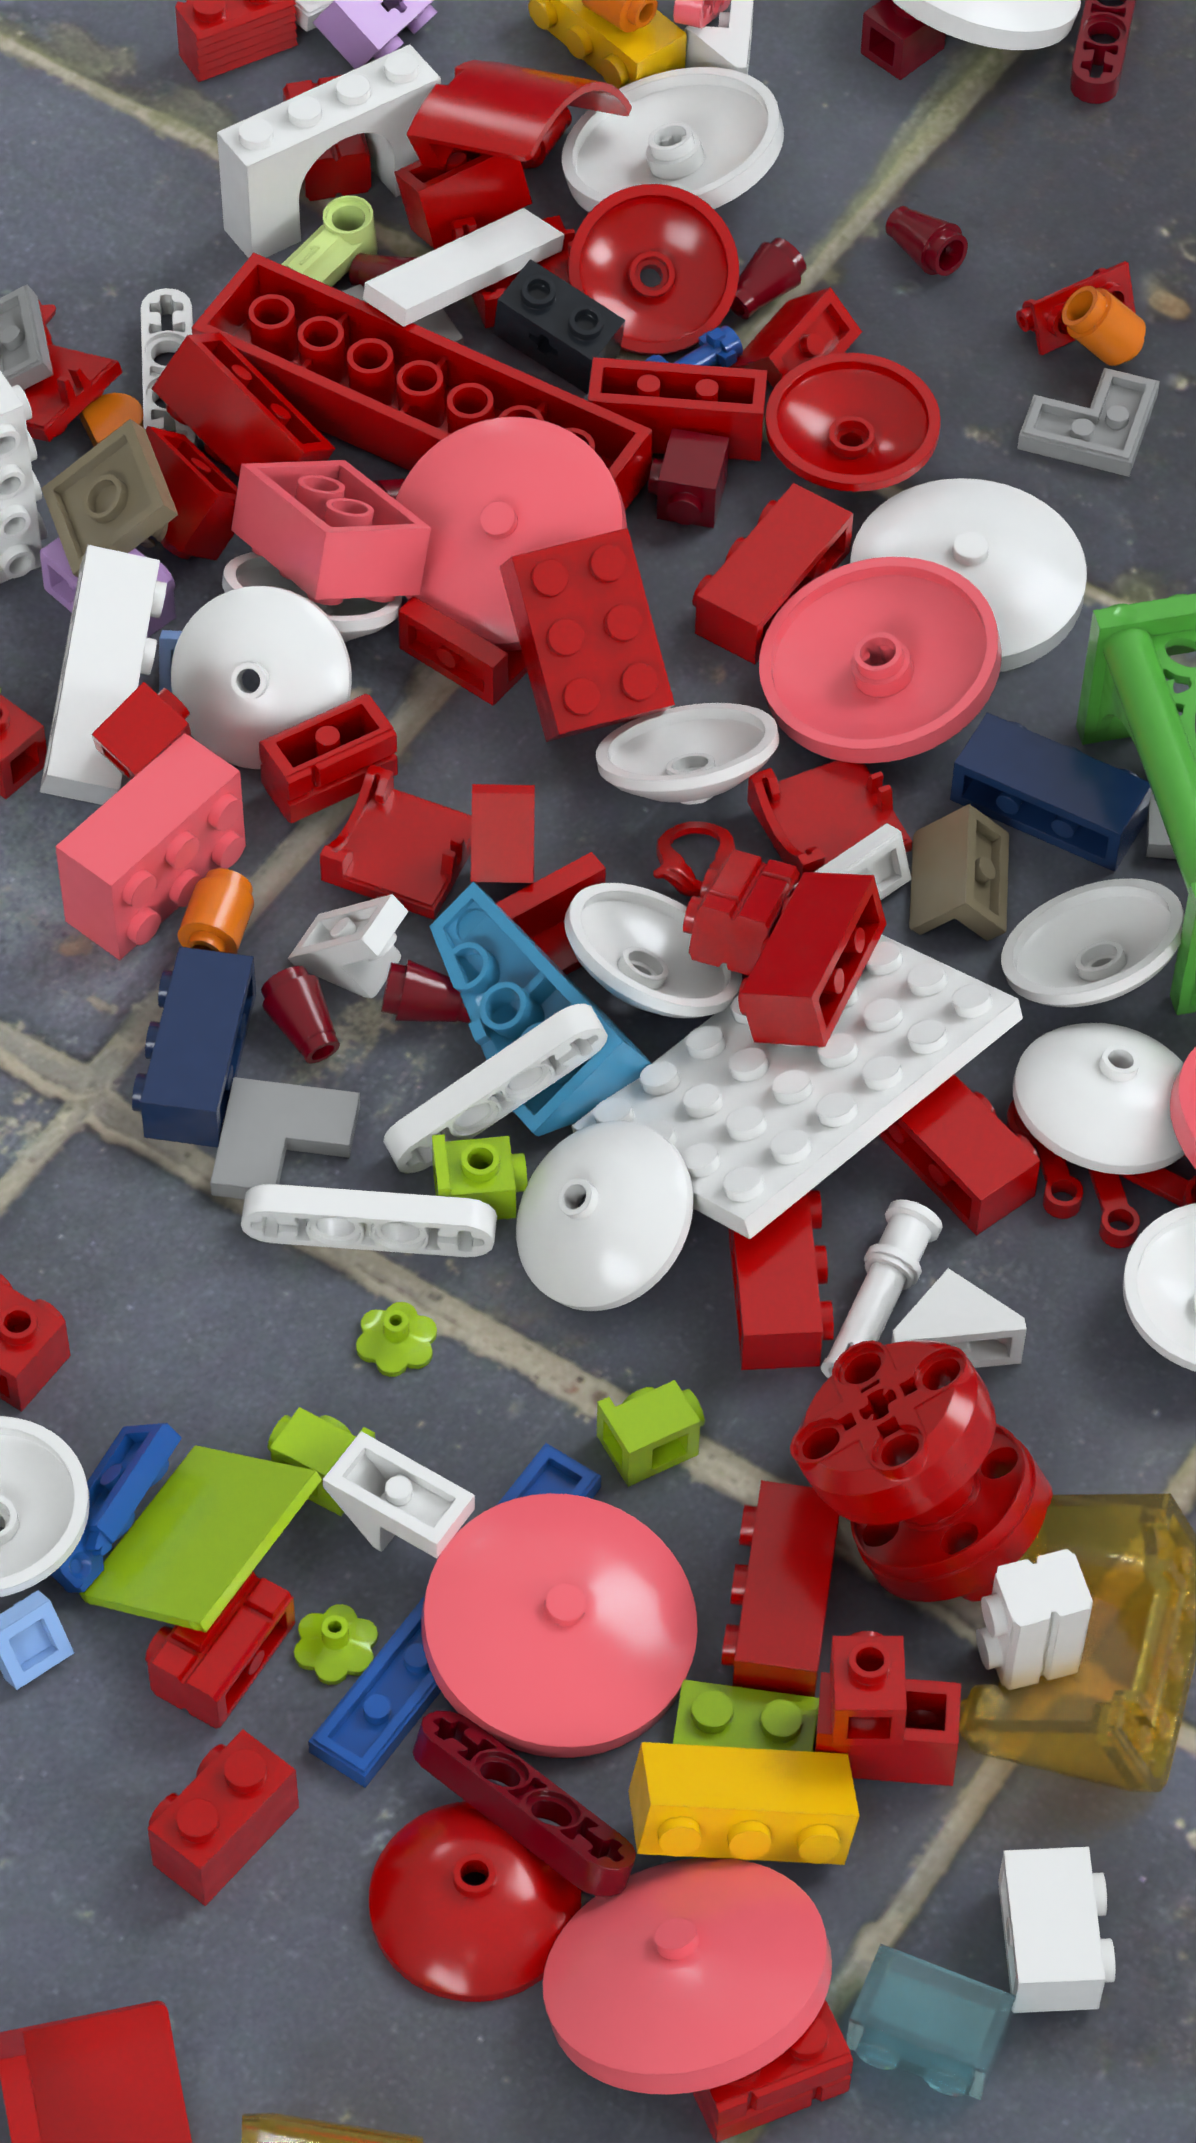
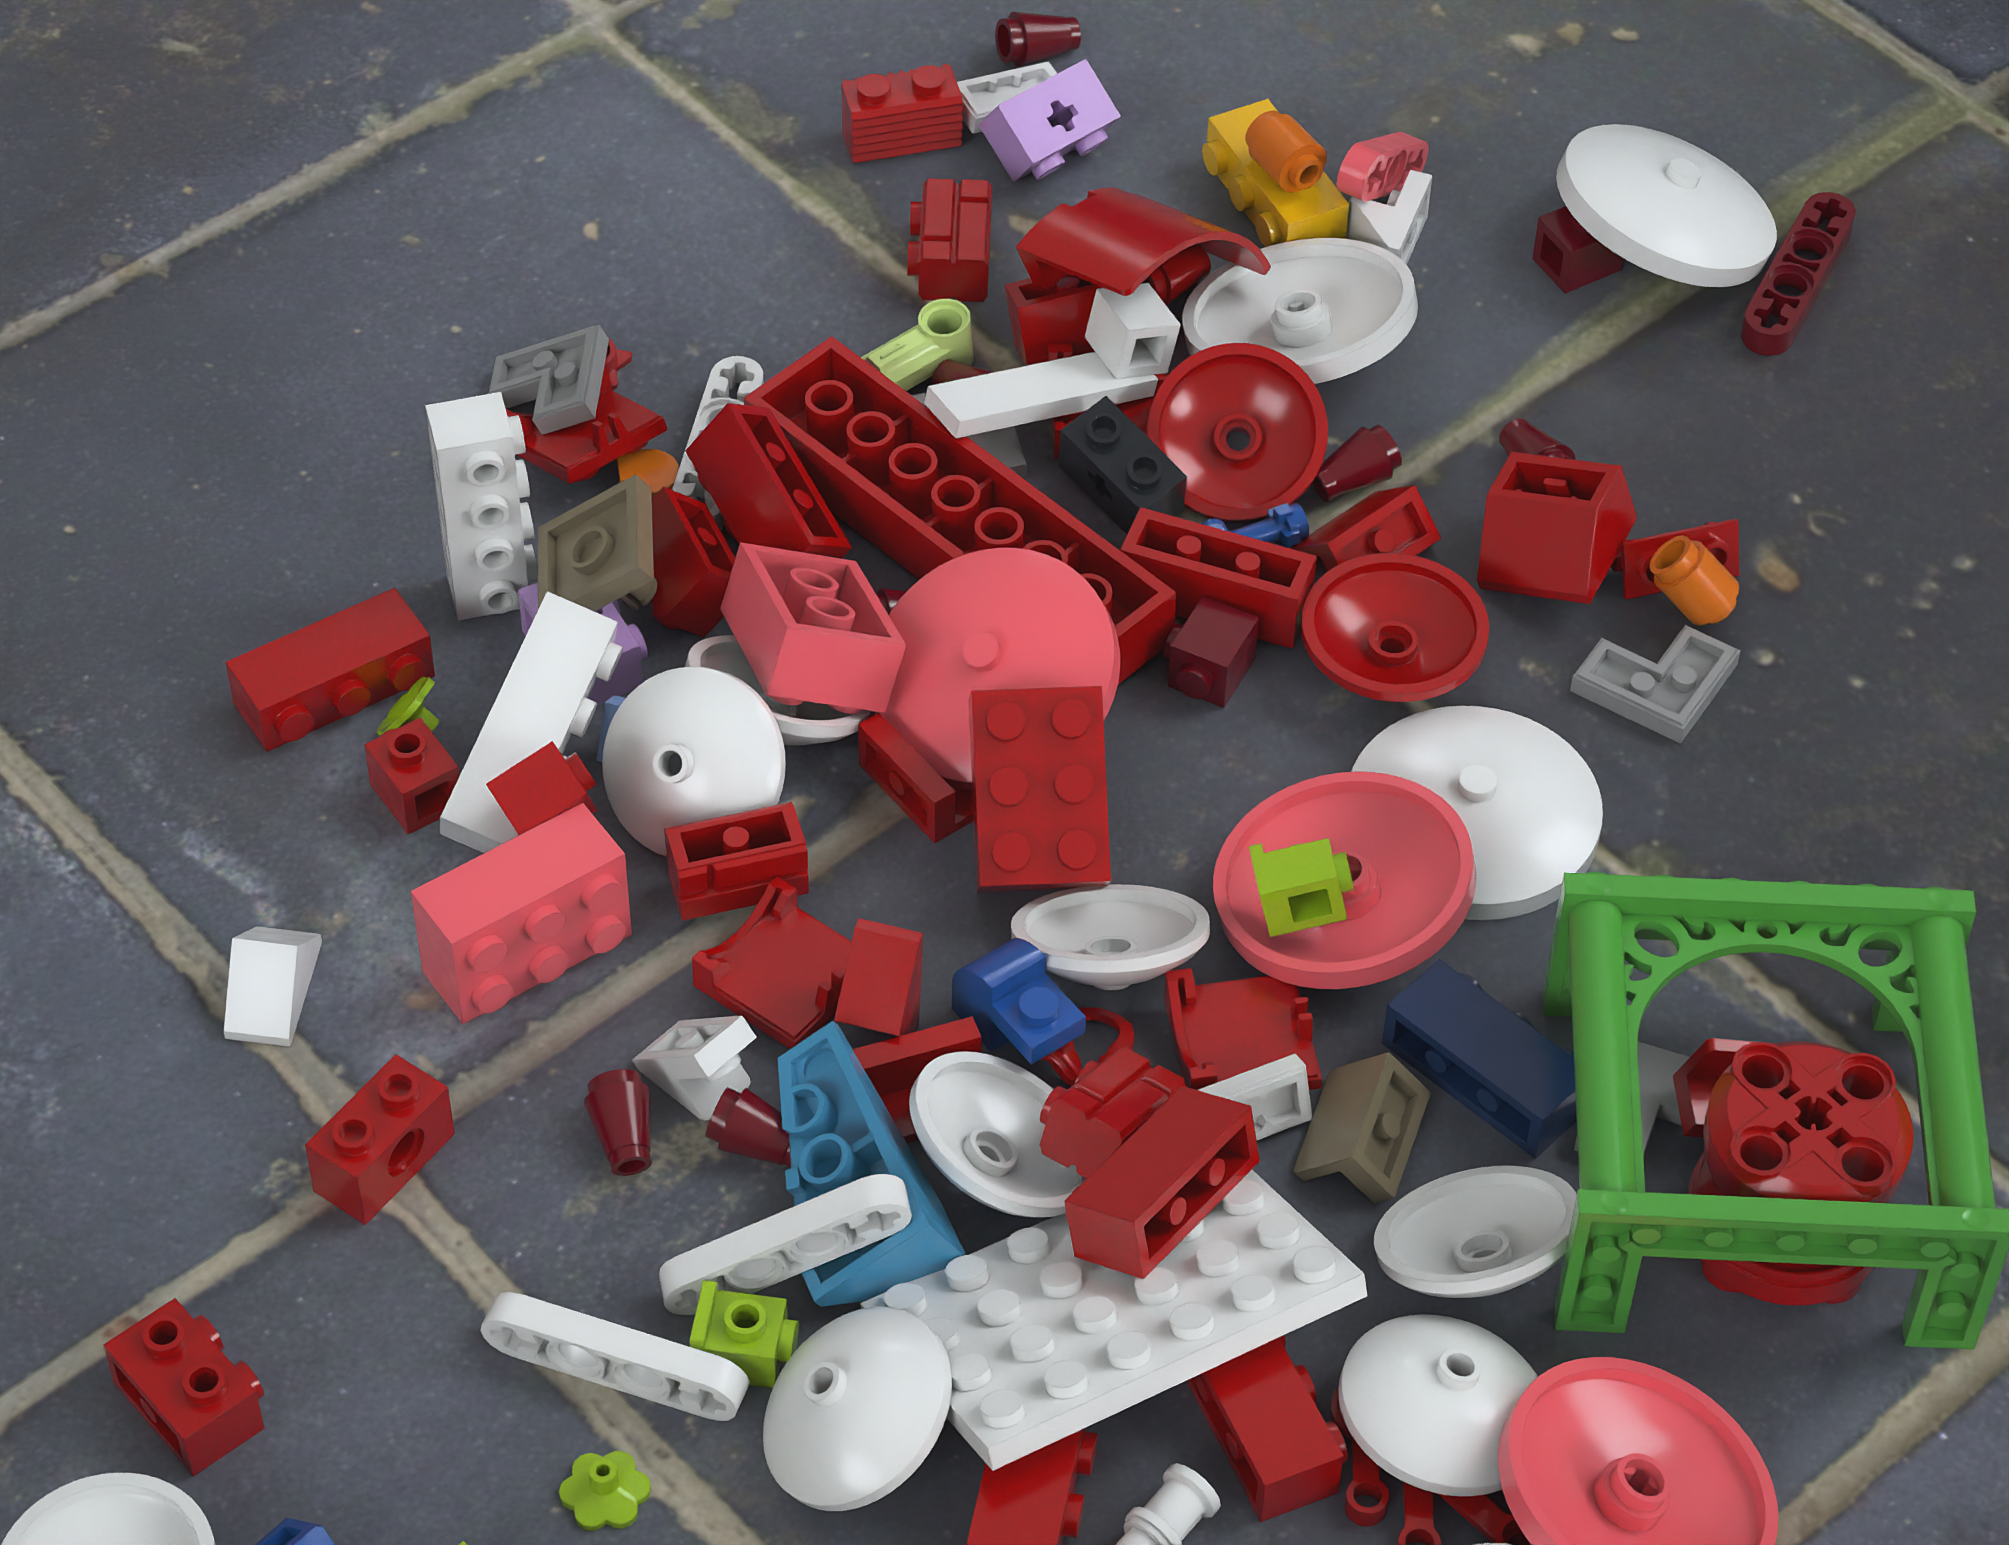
camera: 15 degrees right, 5 degrees down
dark blue brick [132,947,256,1148] -> none
orange brick [177,868,254,954] -> none
light grey tile [210,1077,360,1199] -> none
white arch [217,44,441,258] -> none
red brick [692,483,853,665] -> none
none -> red brick [305,1054,455,1225]
none -> blue brick [952,938,1086,1065]
none -> white brick [1085,283,1181,379]
none -> lime brick [1249,838,1354,937]
none -> red slope [1477,452,1637,604]

